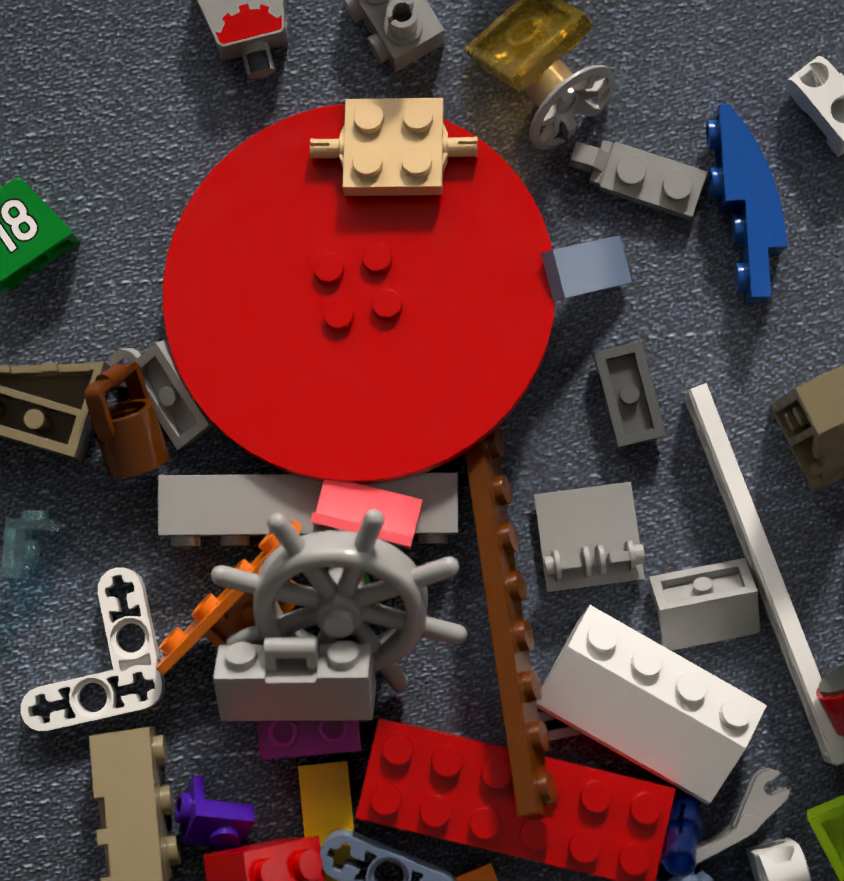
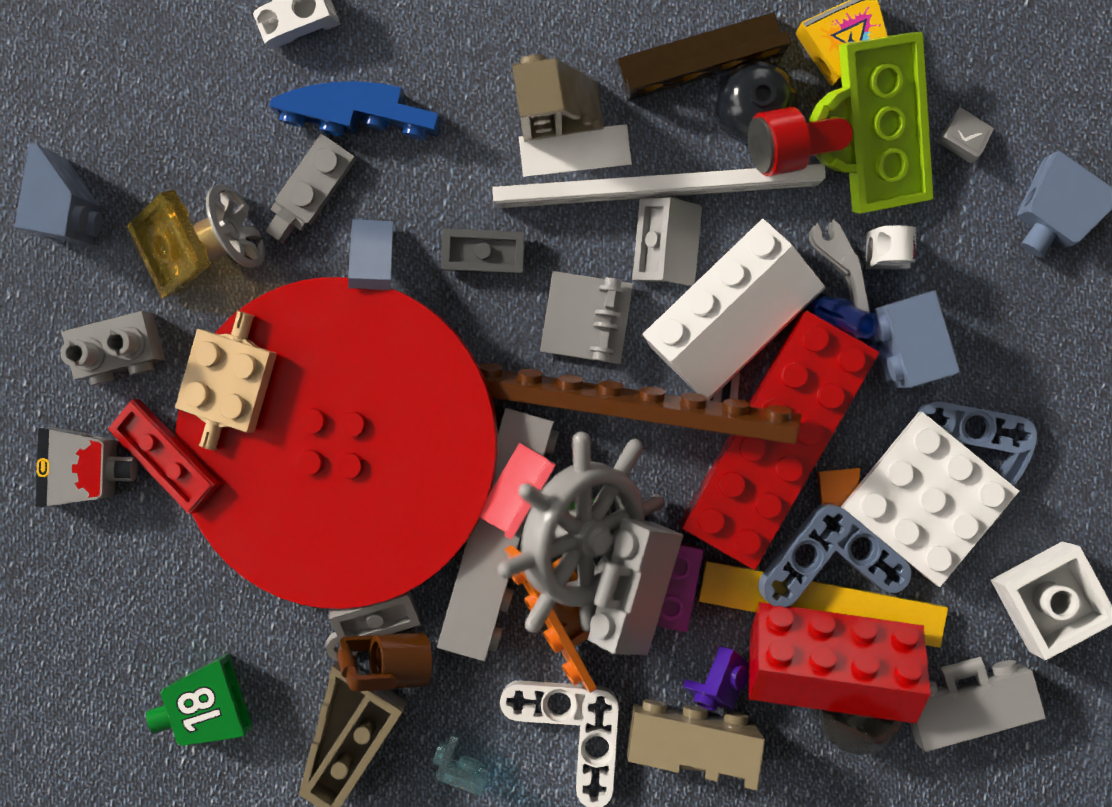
camera: 70 degrees left, 5 degrees up
none -> red tile [108,399,221,514]
none -> white sticker [519,124,632,177]

